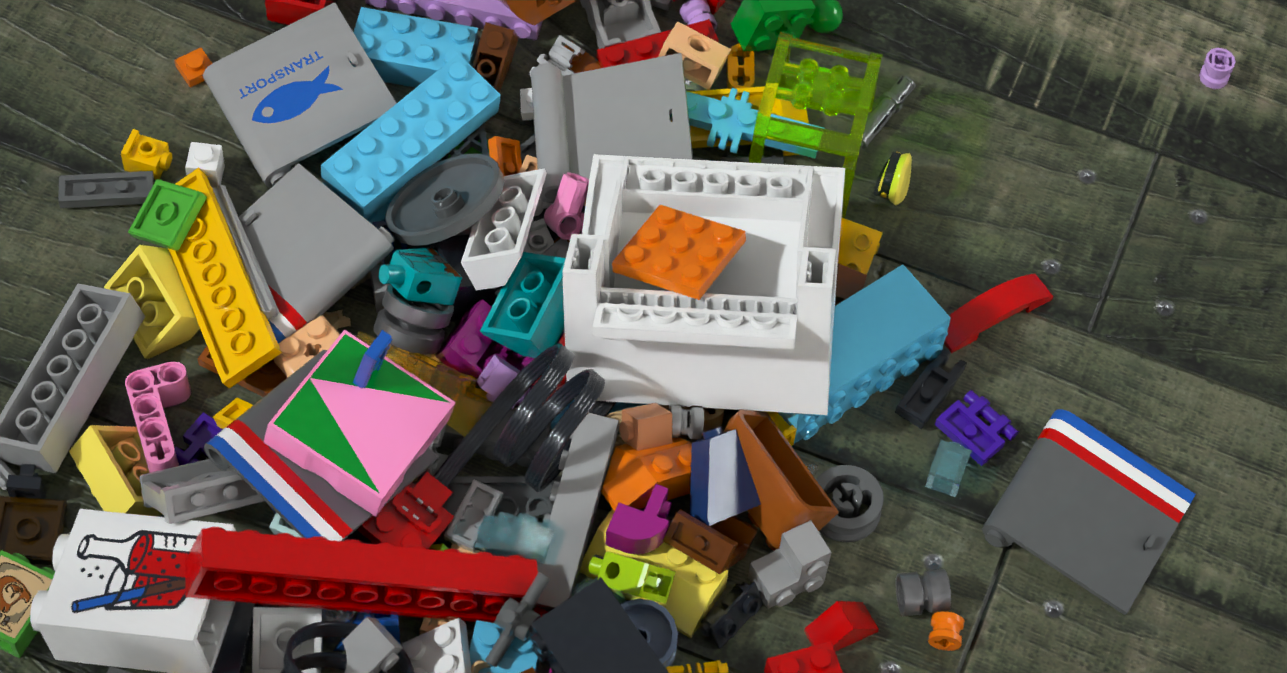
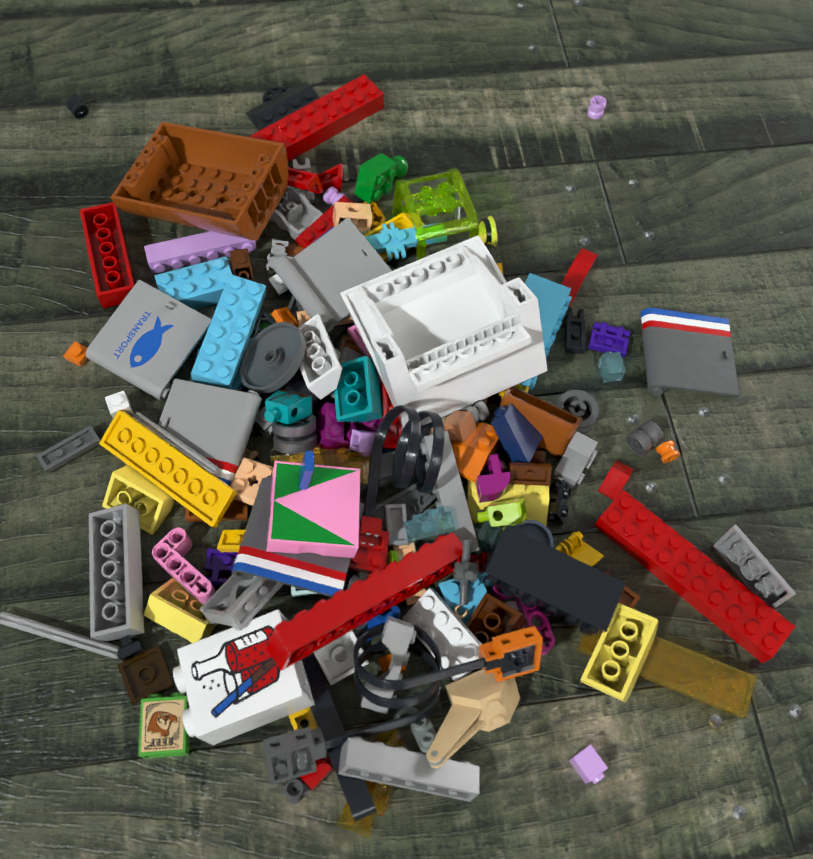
camera: 30 degrees left, 5 degrees up
yellow brick [121,129,172,180] -> none
bright green tile [128,179,207,251] -> none
bright pink piece [544,172,589,240] -> none
orange plate [612,205,746,300] -> none

